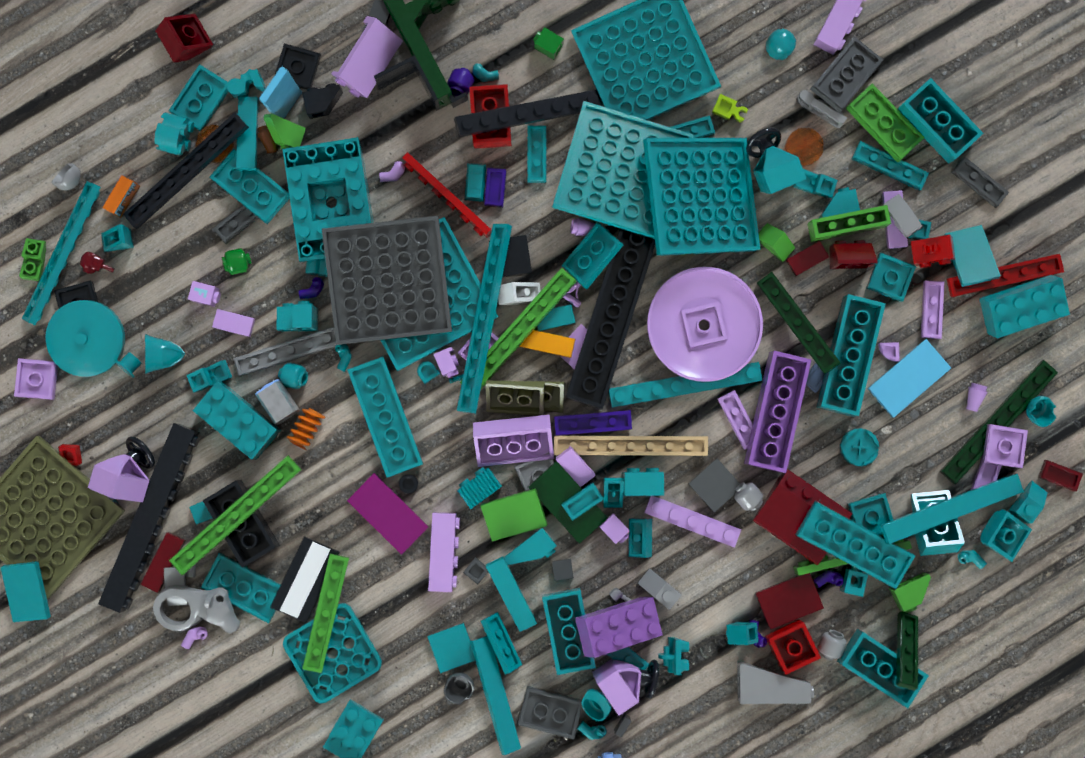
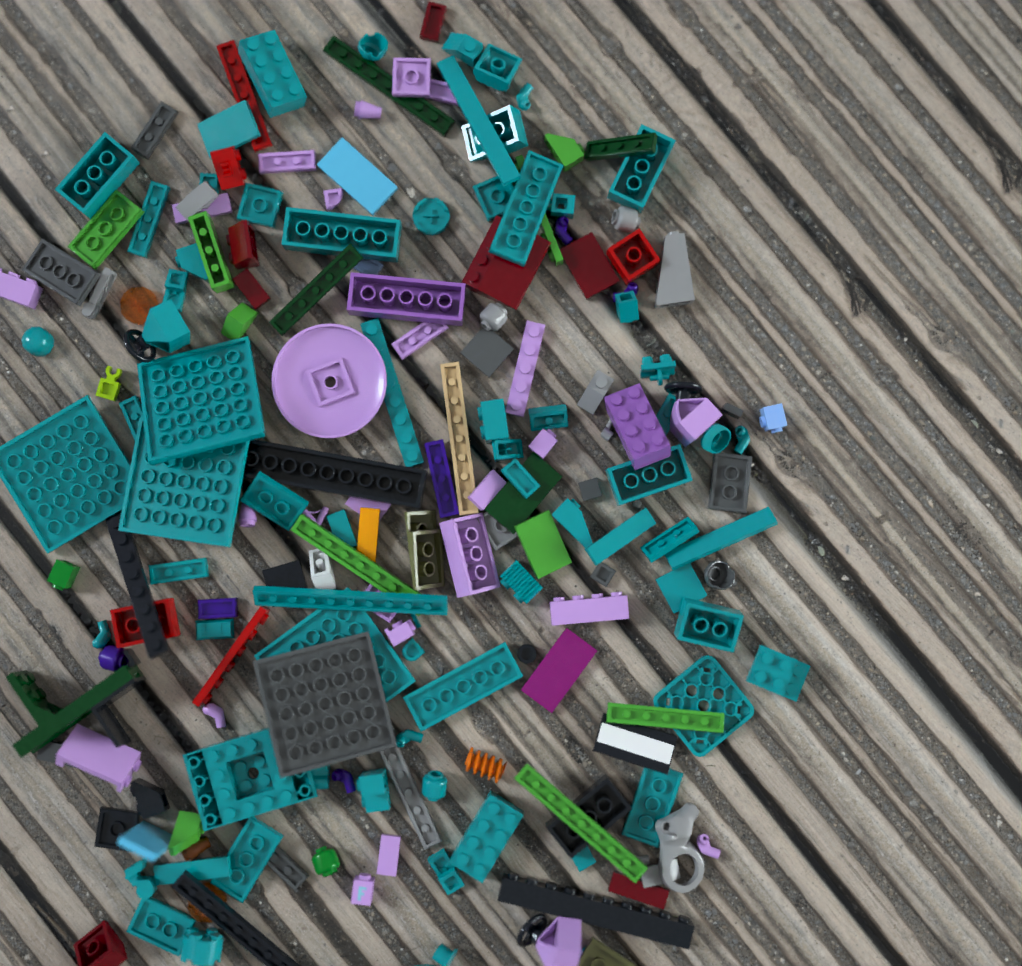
camera: 100 degrees left, 0 degrees up
teal helmet [145,334,185,374] -> none
flat silver piece [255,379,300,425] -> none
none -> teal brick [674,597,744,653]

